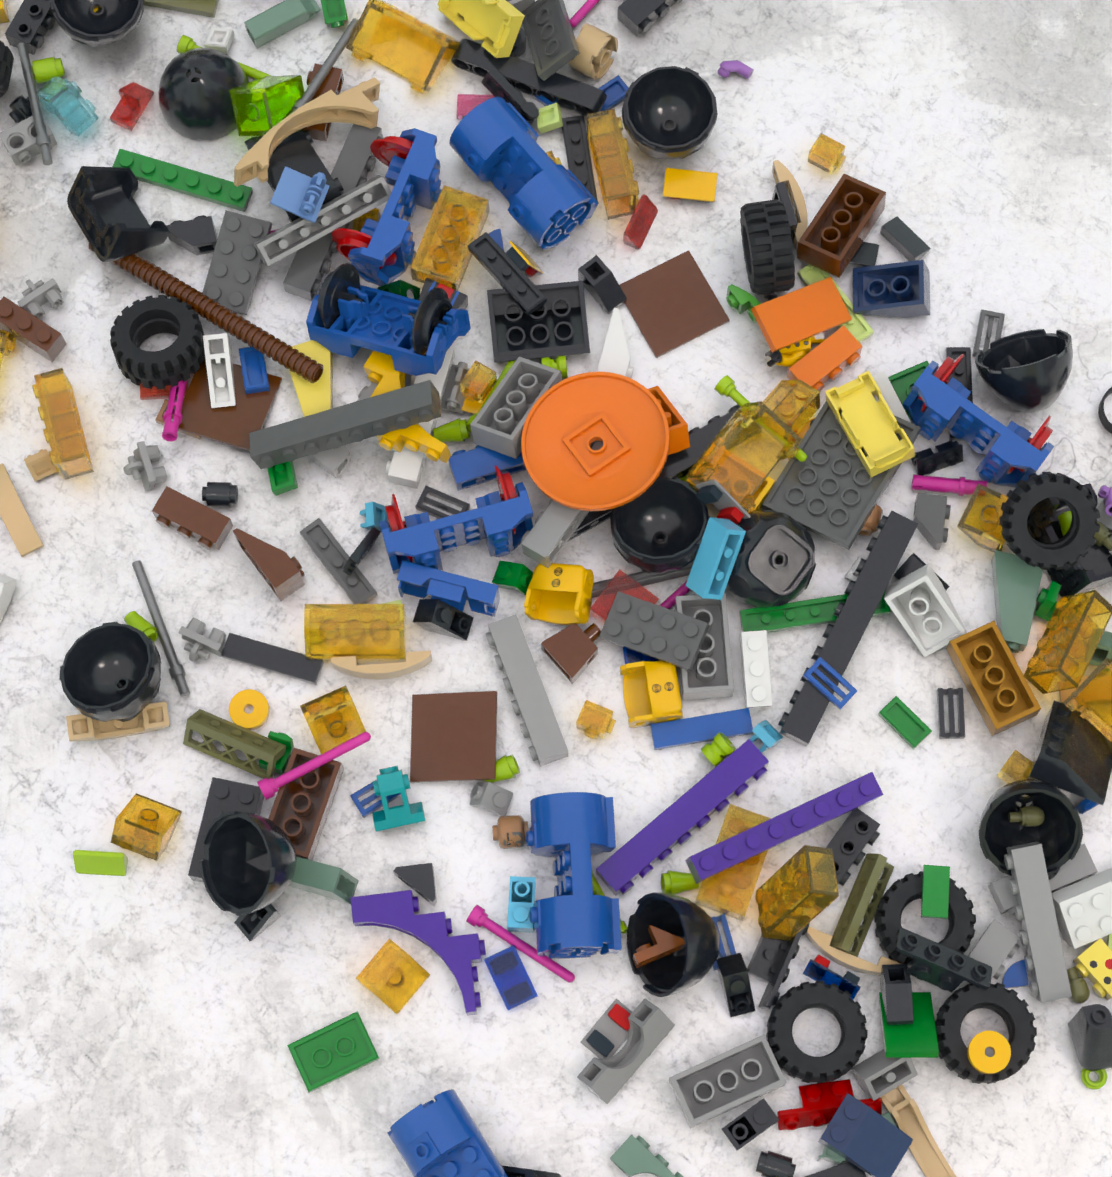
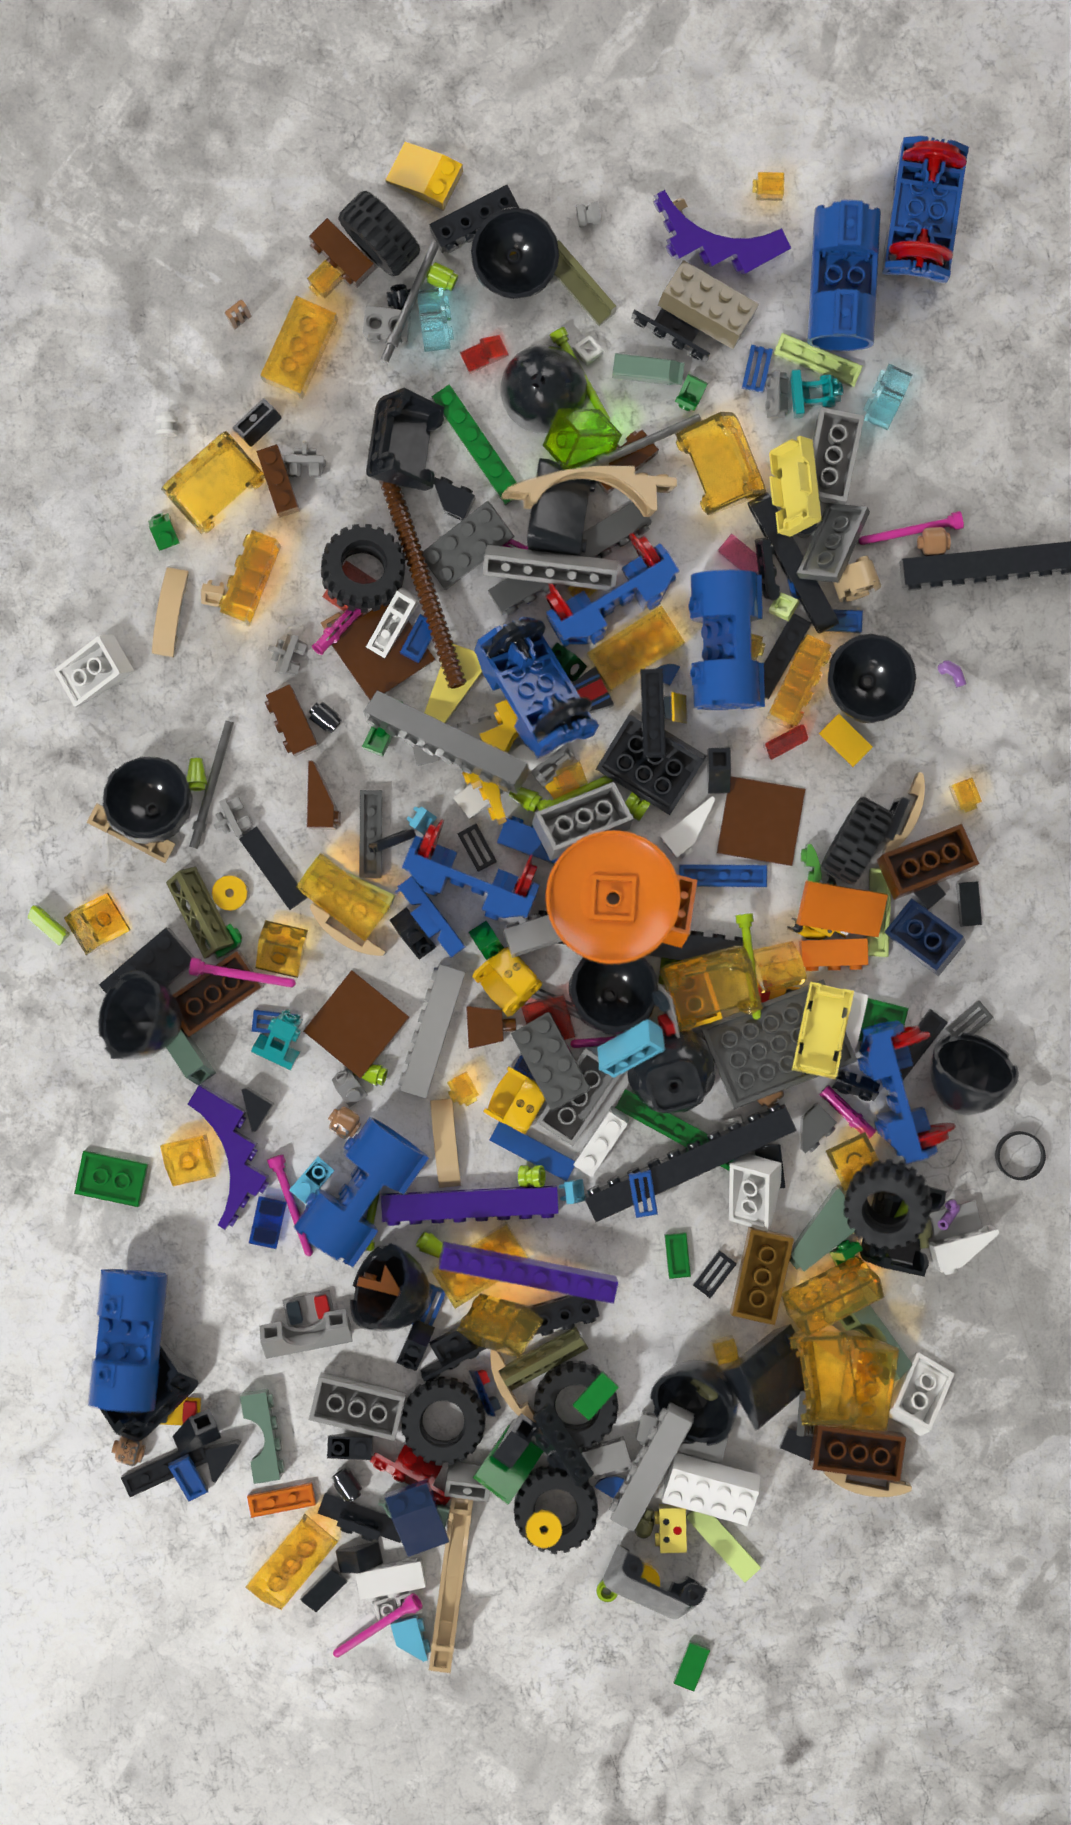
camera: 40 degrees right, 15 degrees up
medium blue hinge [270,166,330,223] -> none
none -> tan slope [430,1098,461,1188]
none -> blue tile [679,864,767,887]

